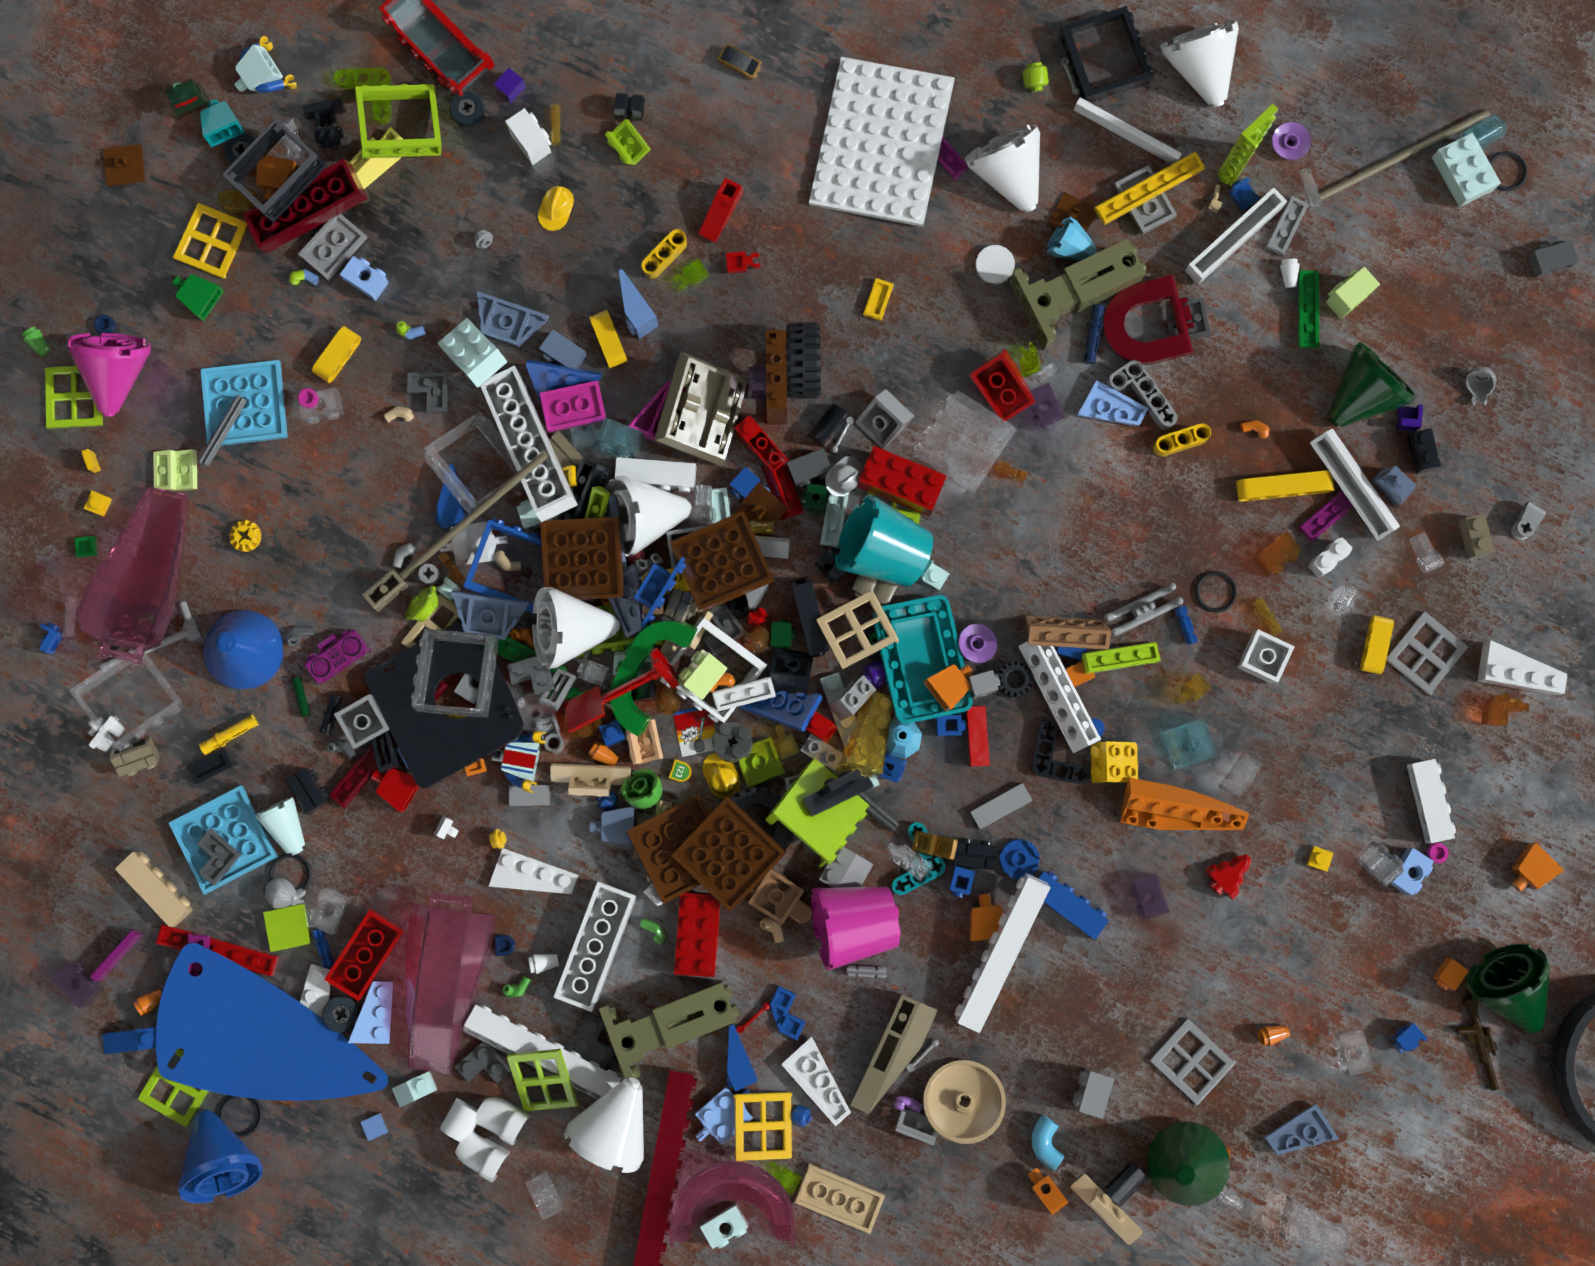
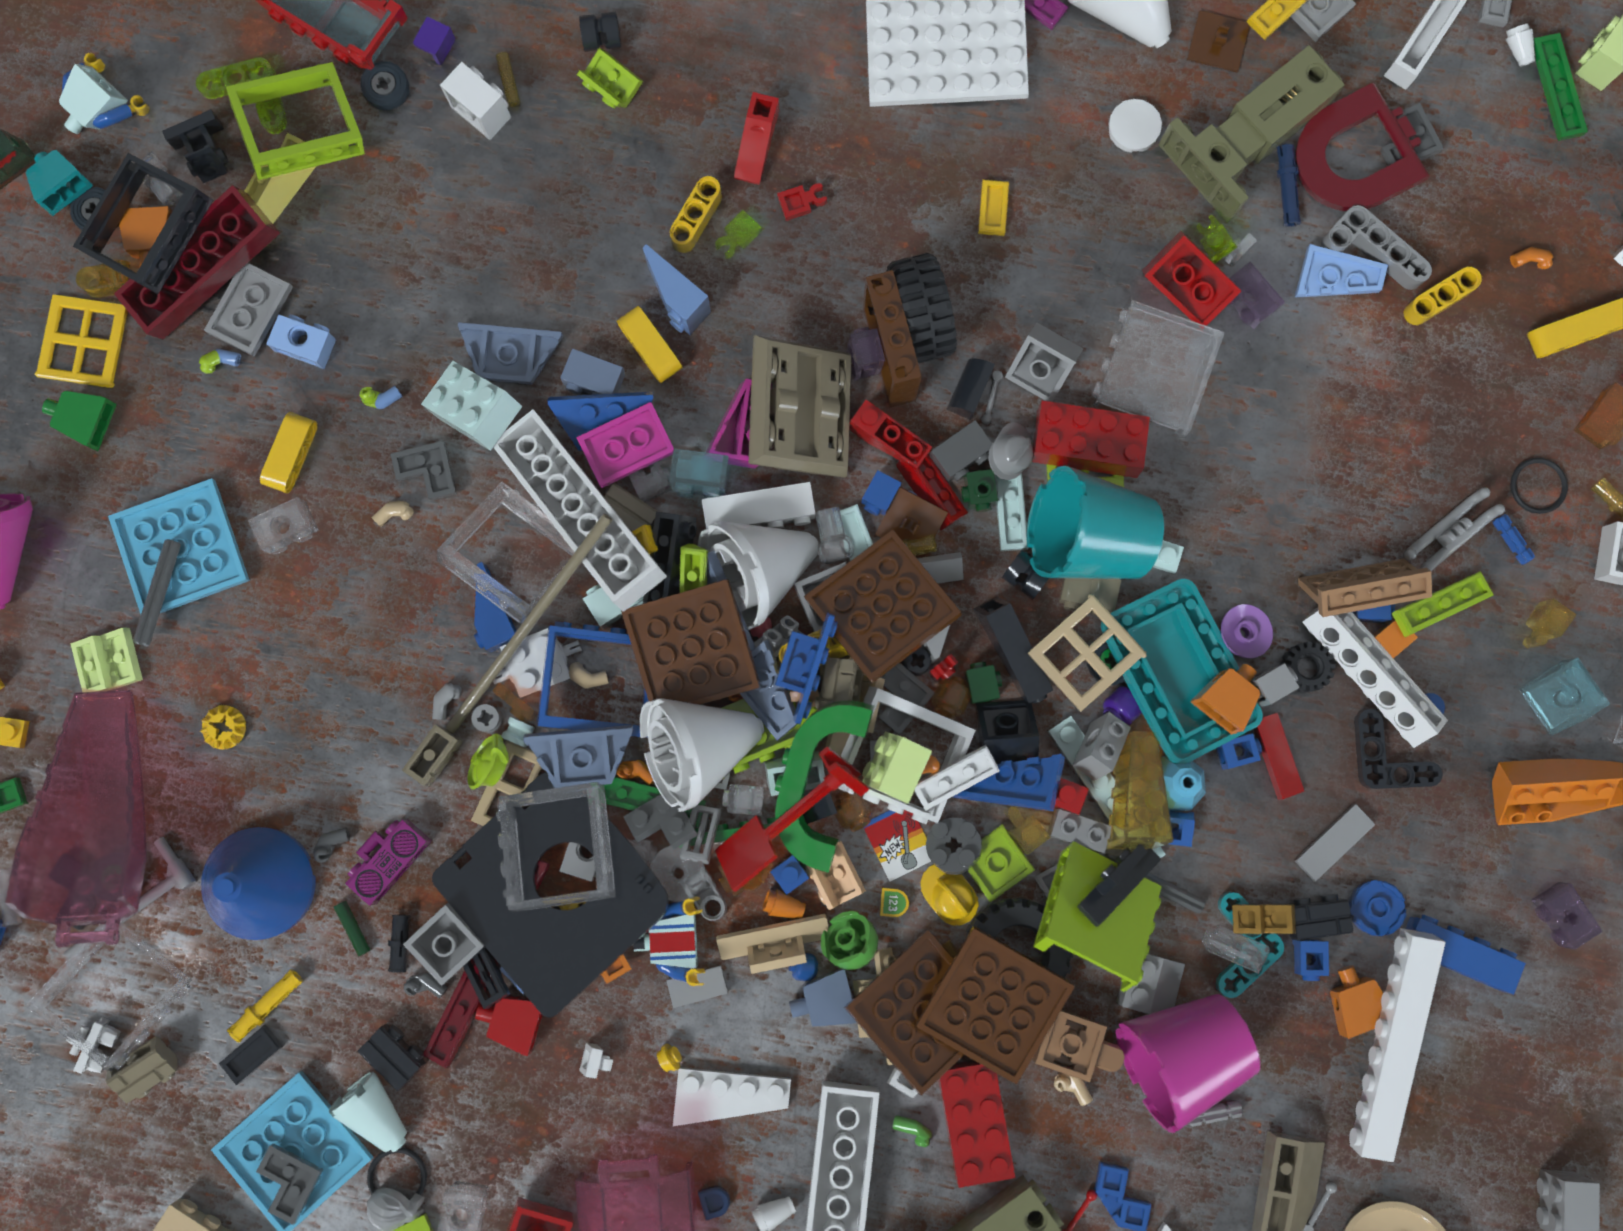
camera: 15 degrees left, 0 degrees up
dark pink tile [298,388,319,409] -> none
light grey plate [474,230,493,248] -> none
yellow piece [538,186,574,231] -> none
clear orange plate [992,461,1028,482] -> none
medium azure cone [1047,217,1097,262] -> none
yellow bracket [1090,741,1138,783] -> none

